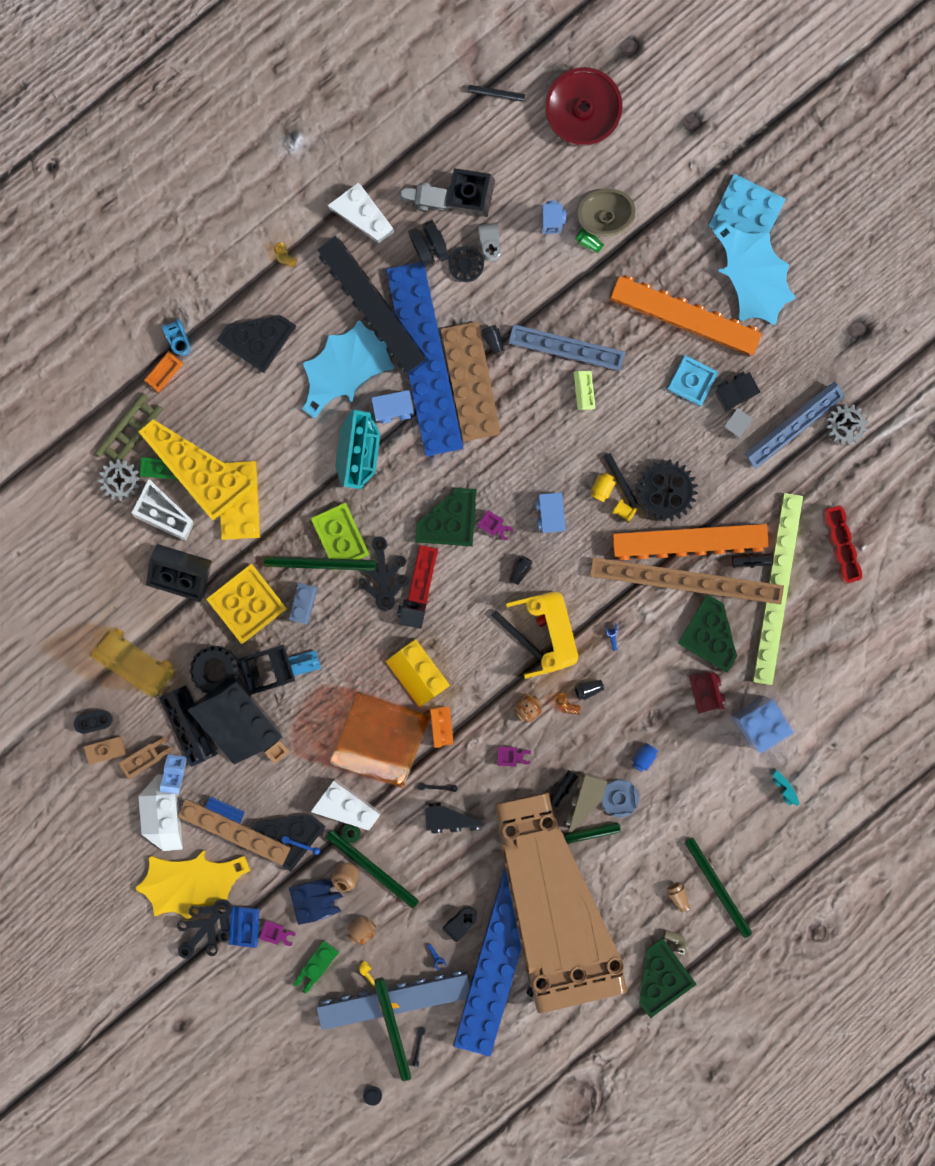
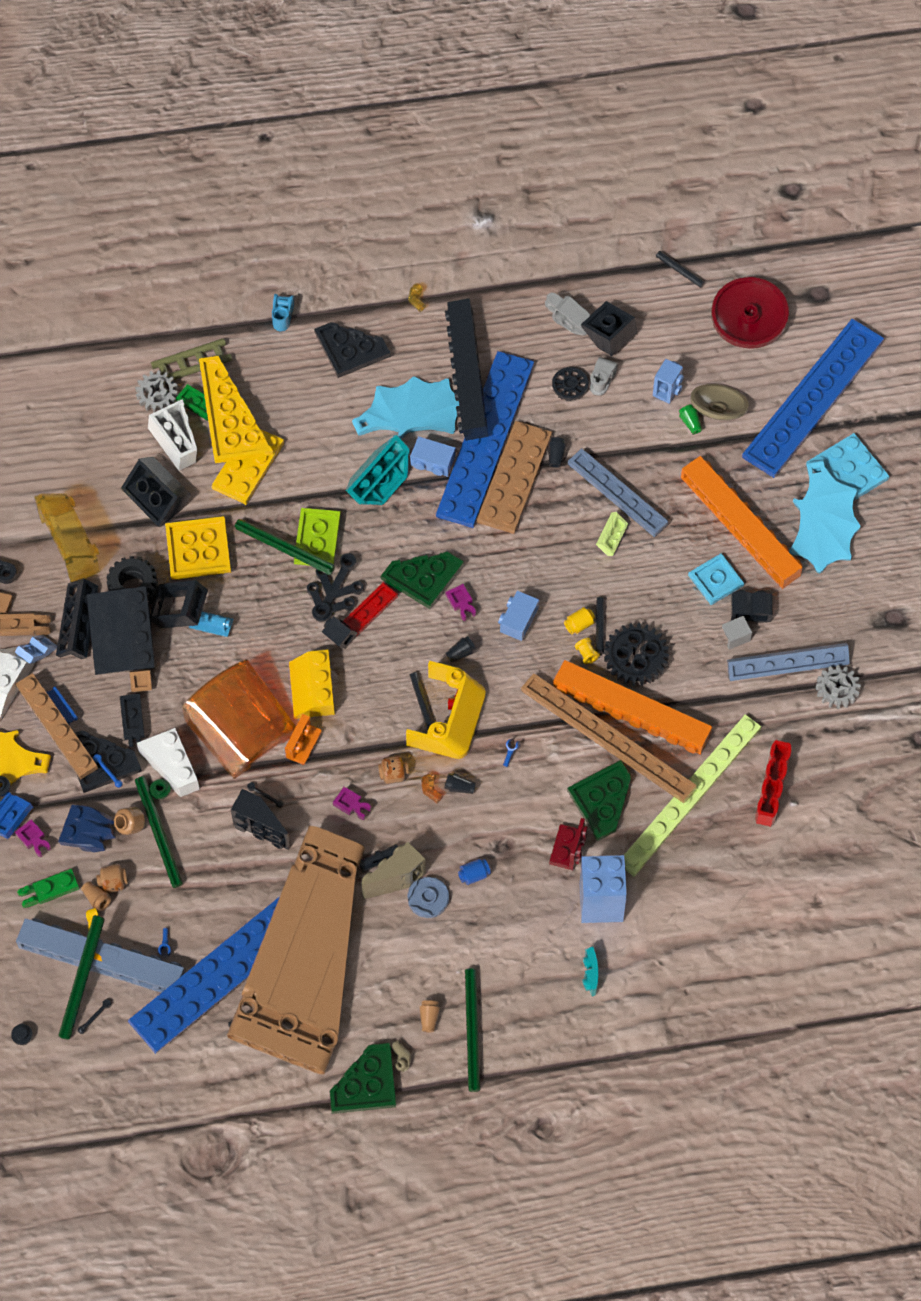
camera: 35 degrees right, 25 degrees down
orange tile [144,351,184,393] -> none
sand blue brick [289,583,318,624] -> none
white wedge [328,182,394,244] -> none
black wheel [408,219,450,269] -> none
black piece [442,906,477,942] -> none
dark green axle [564,823,621,844] -> none
black pin [732,553,772,568] -> none
none -> medium nougat cone [81,881,111,911]
none -> black hinge [119,693,145,747]
none -> blue plate [742,319,884,478]

